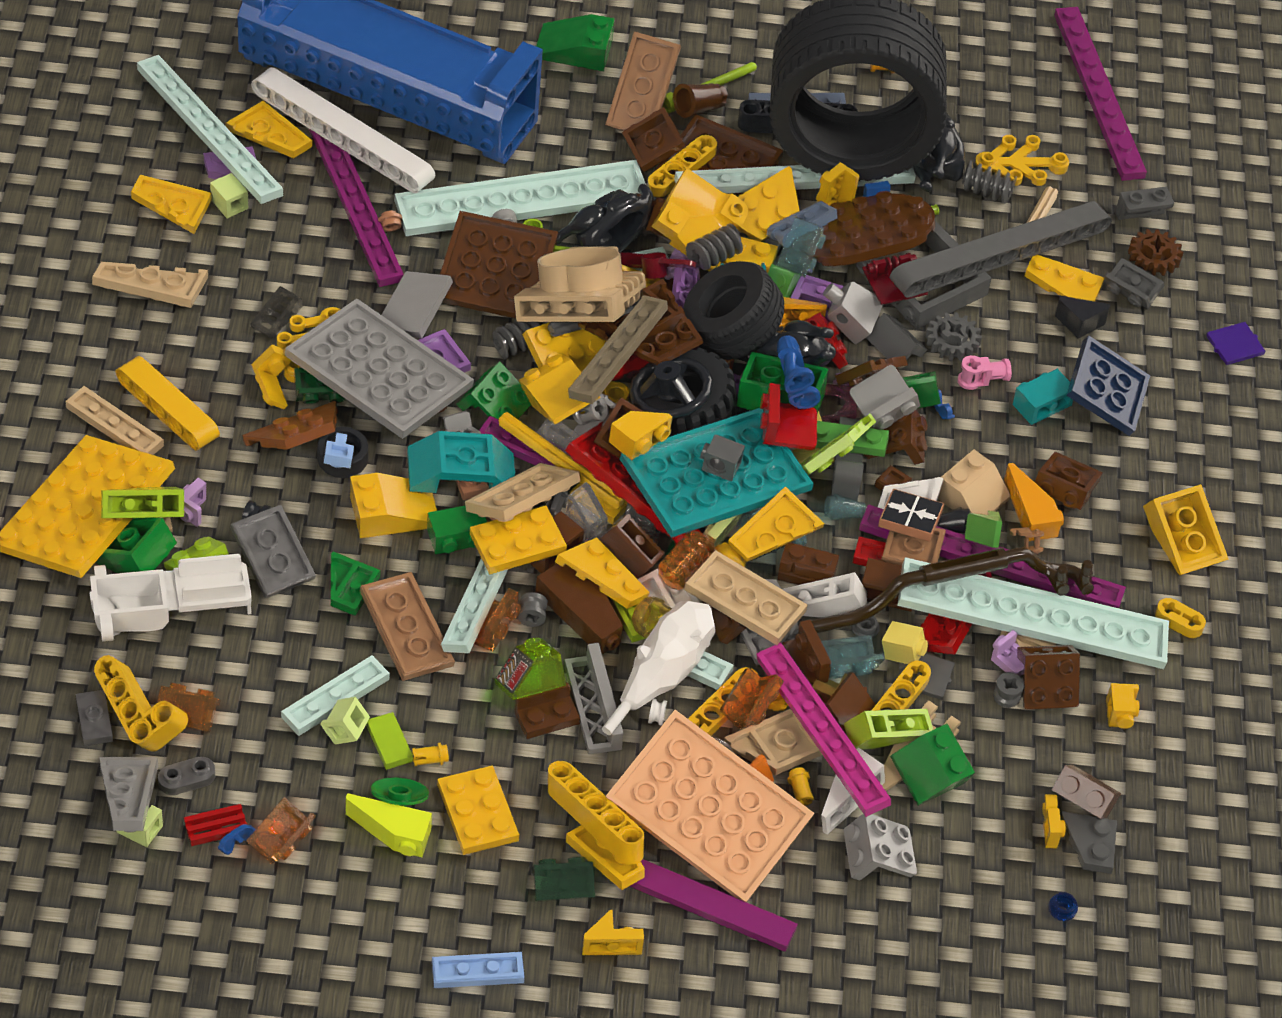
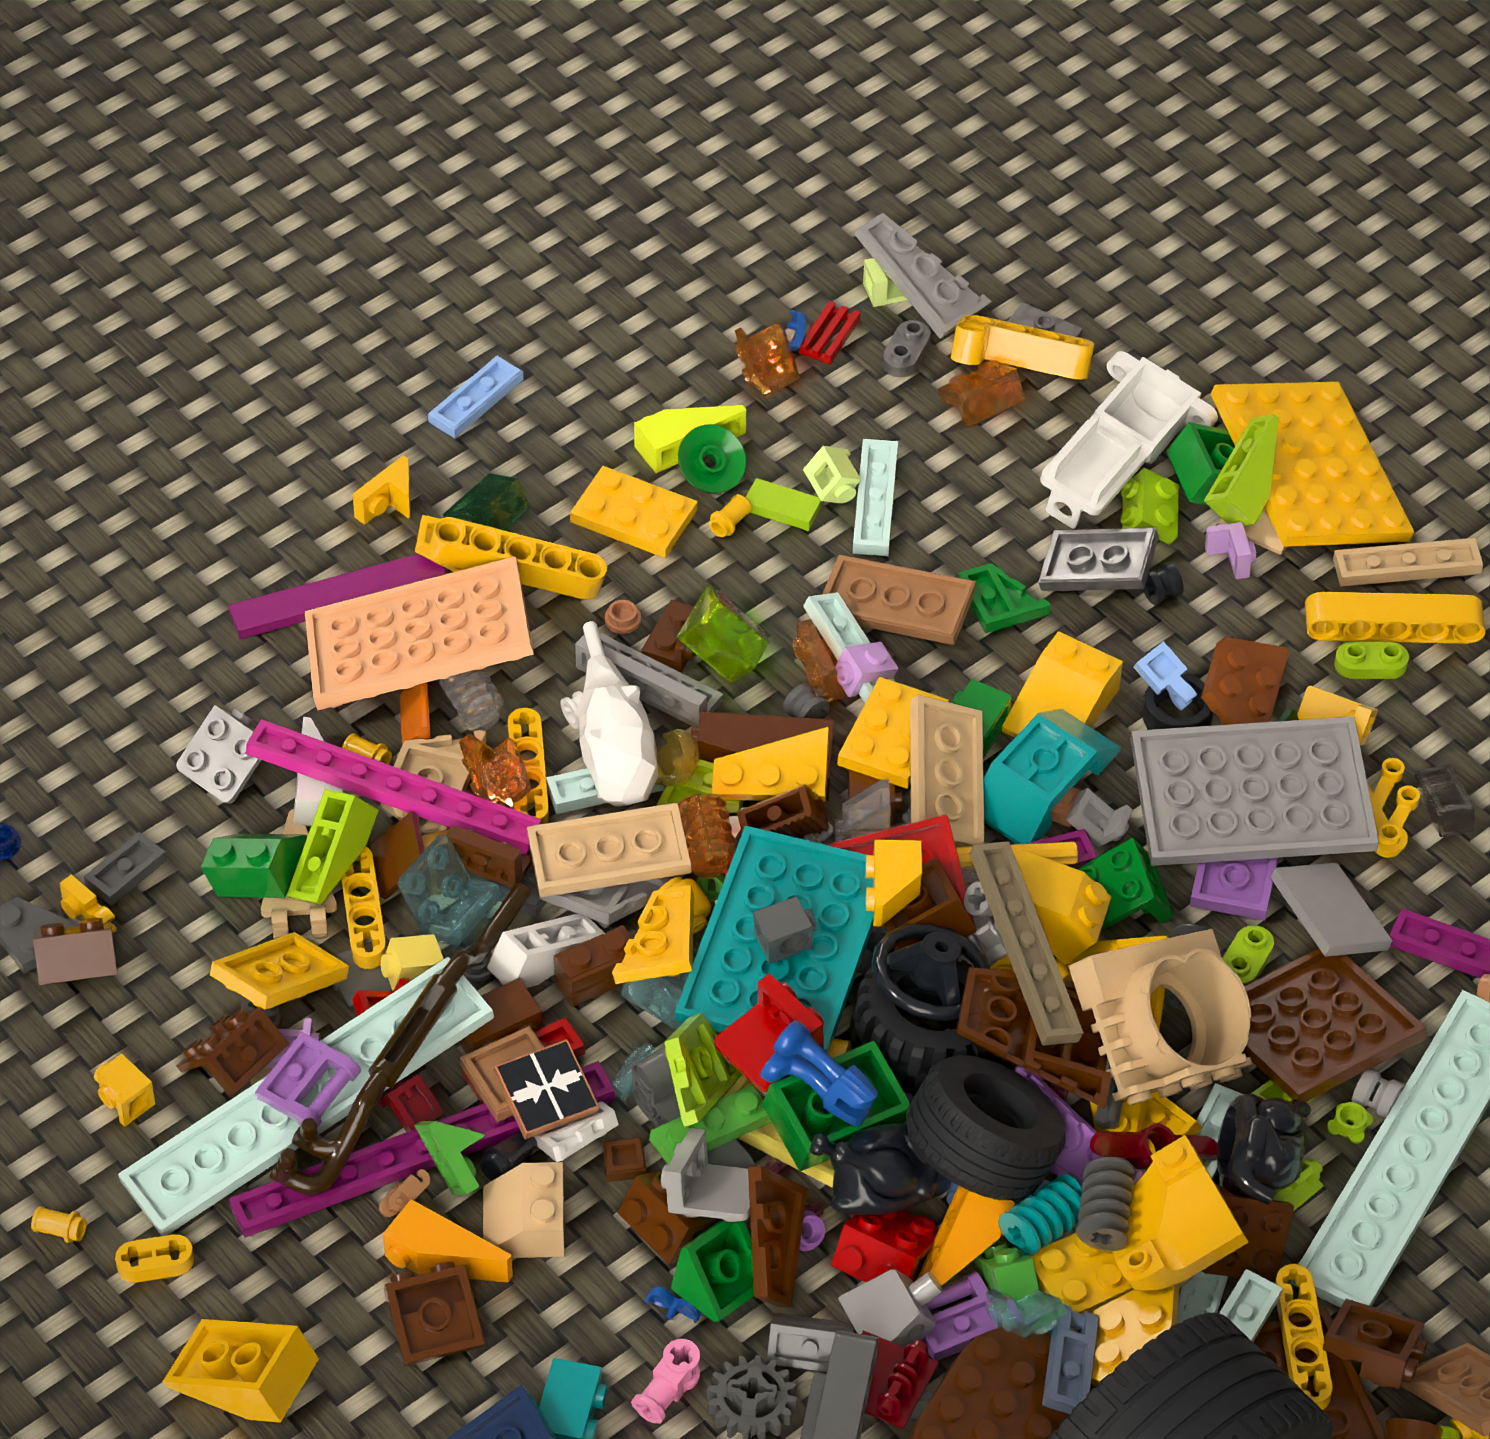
camera: 140 degrees right, 0 degrees up
none -> yellow pin [31,1206,87,1243]
none -> dark grey plate [84,832,167,906]
none -> yellow plate [210,932,349,1010]
none -> medium lavender plate [255,1032,362,1128]
none -> nougat plate [605,600,641,634]
none -> lavender bracket [833,642,899,697]
none -> lime plate [1222,925,1274,986]
none -> lime plate [1334,642,1409,679]

